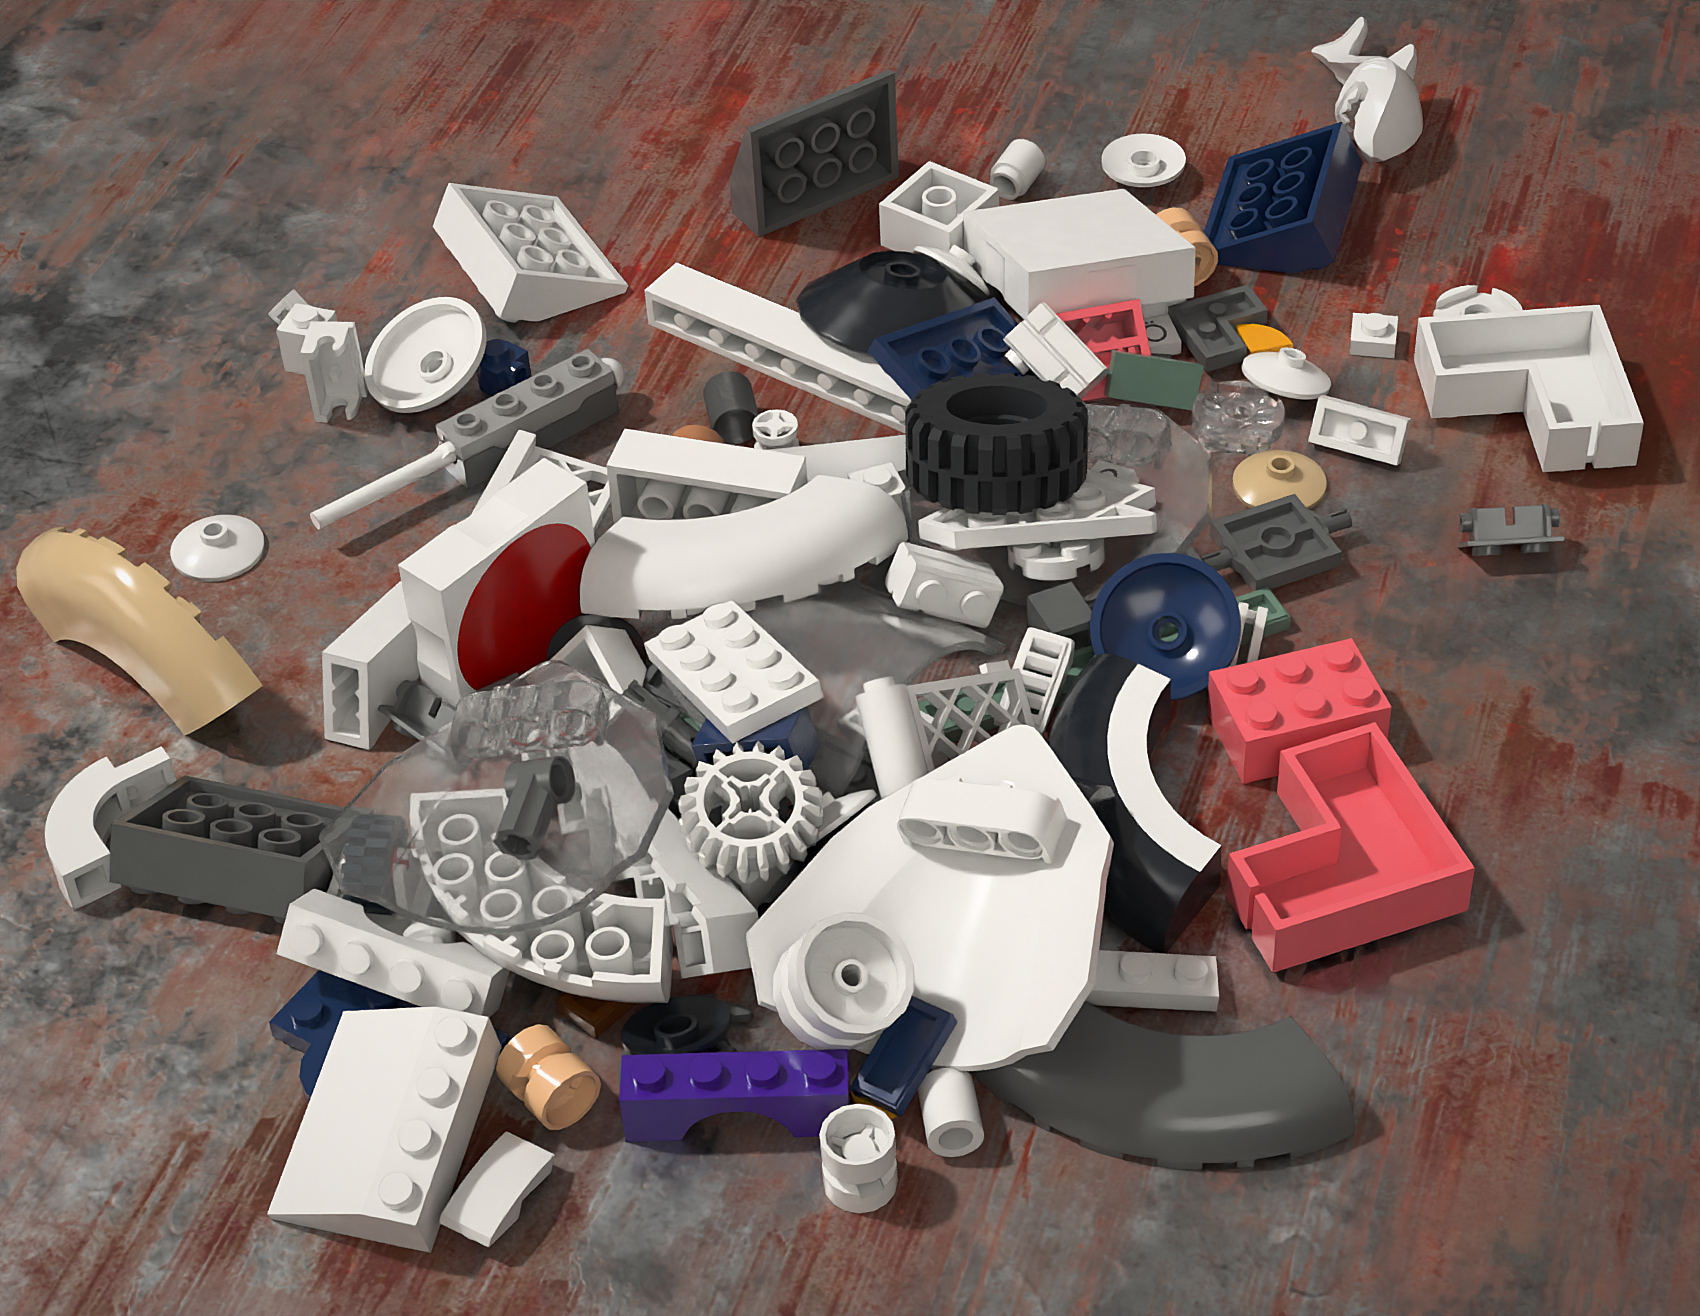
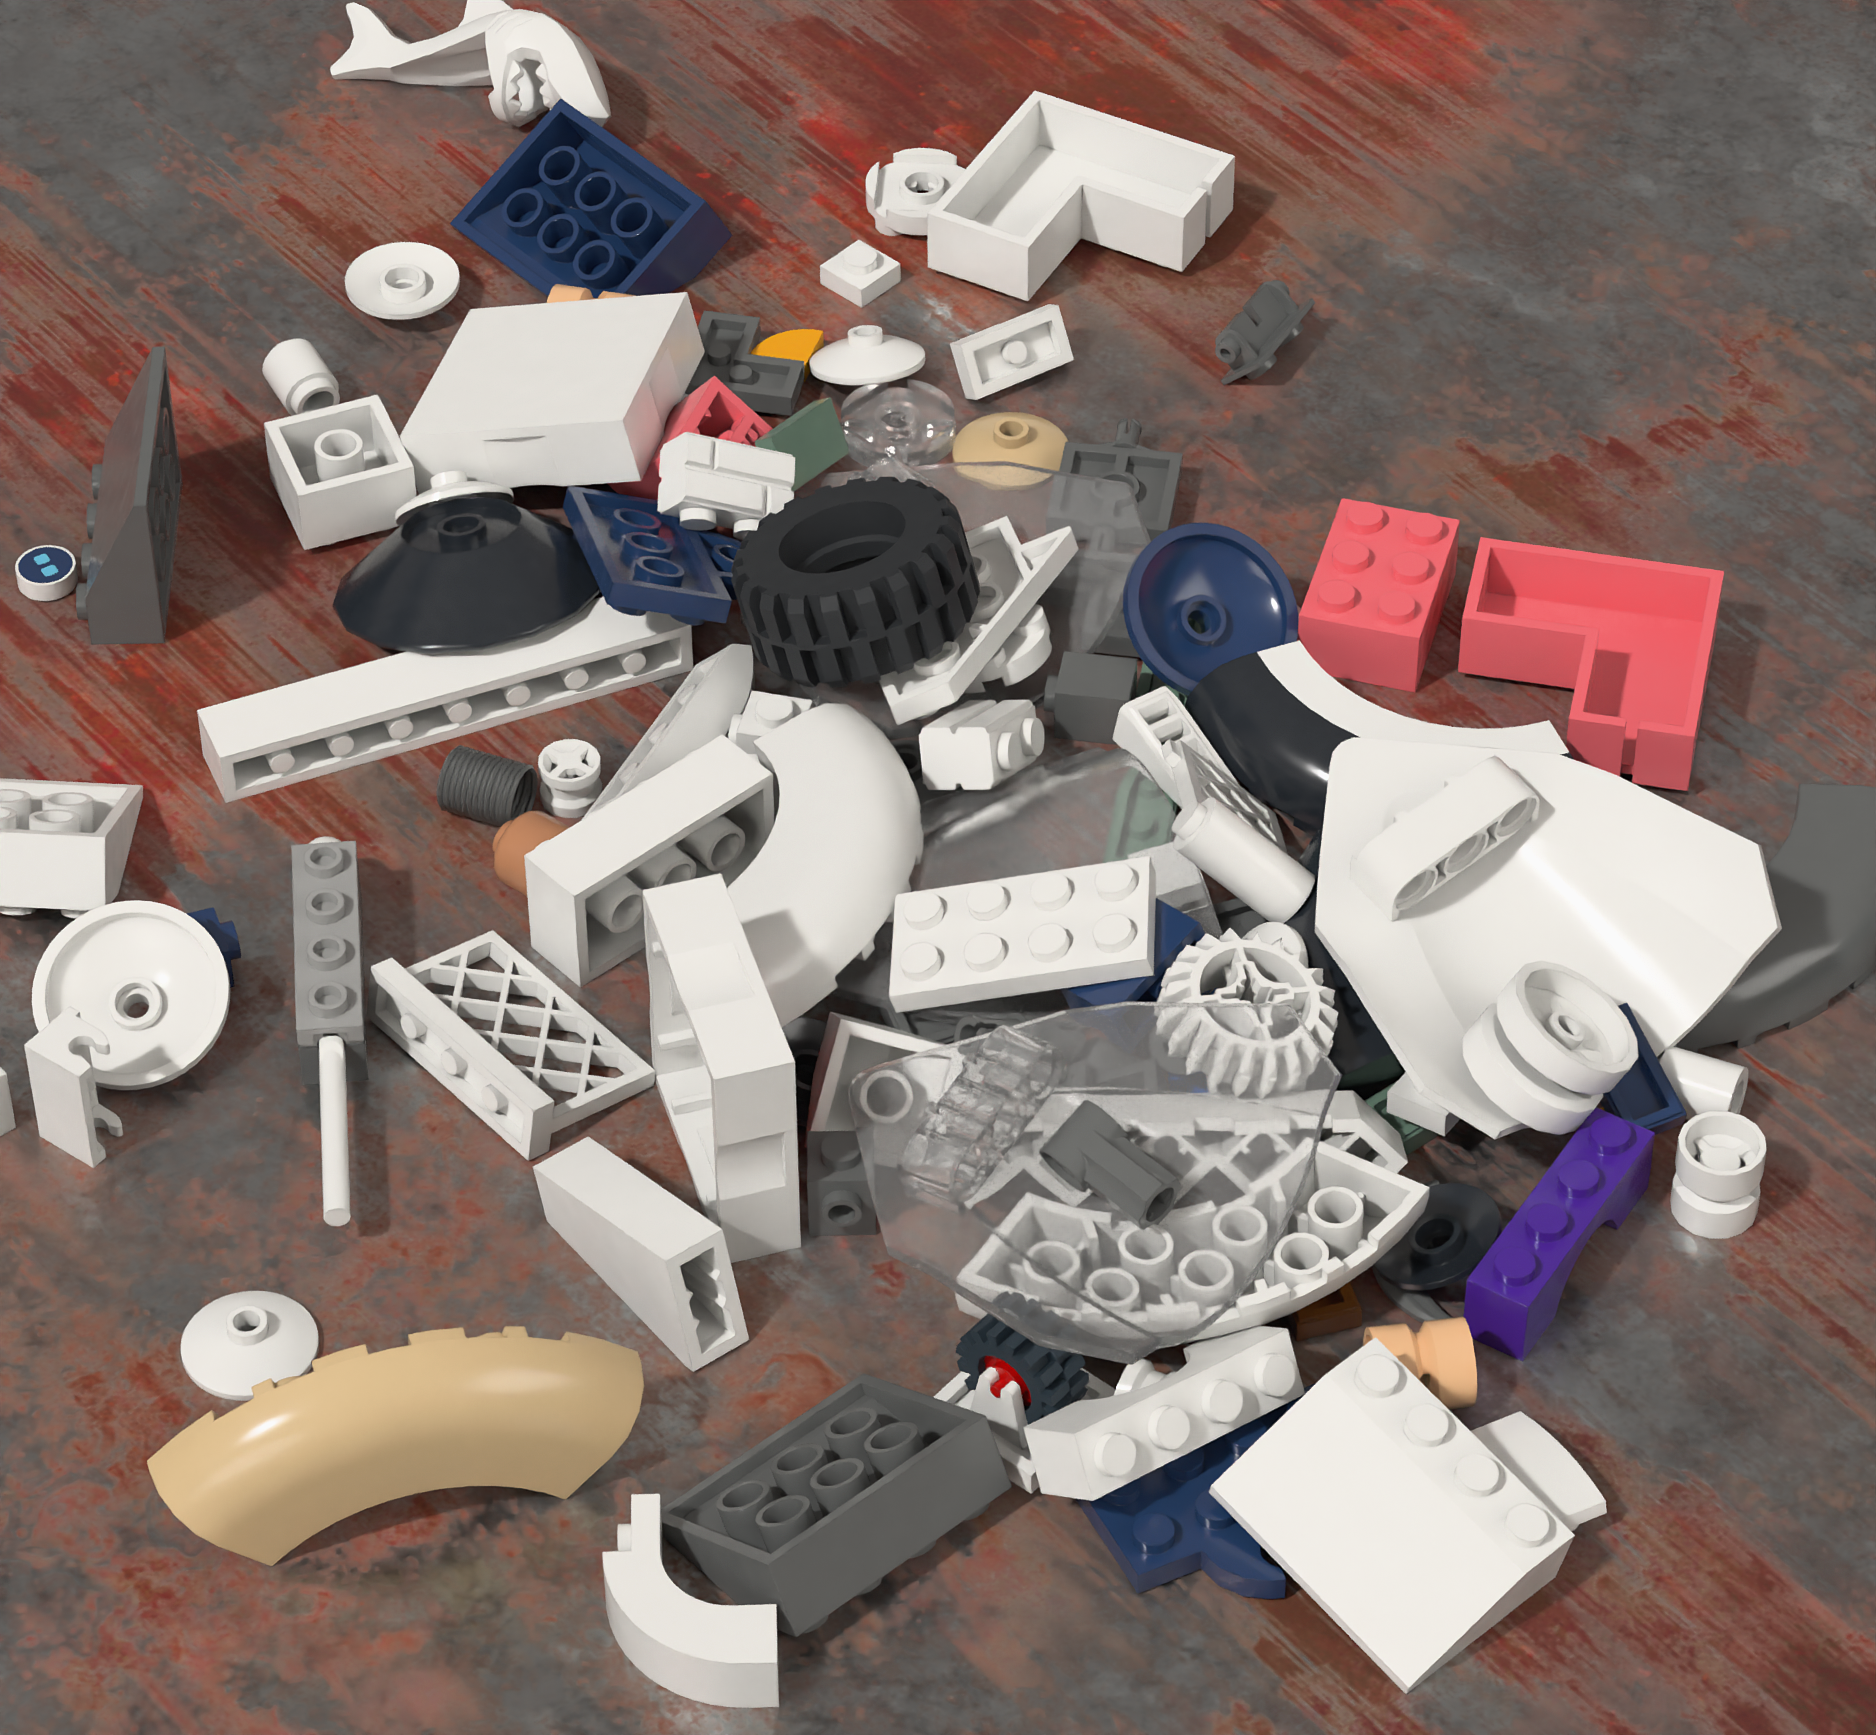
camera: 60 degrees left, 0 degrees up
dark grey hinge [377,680,478,763] -> none

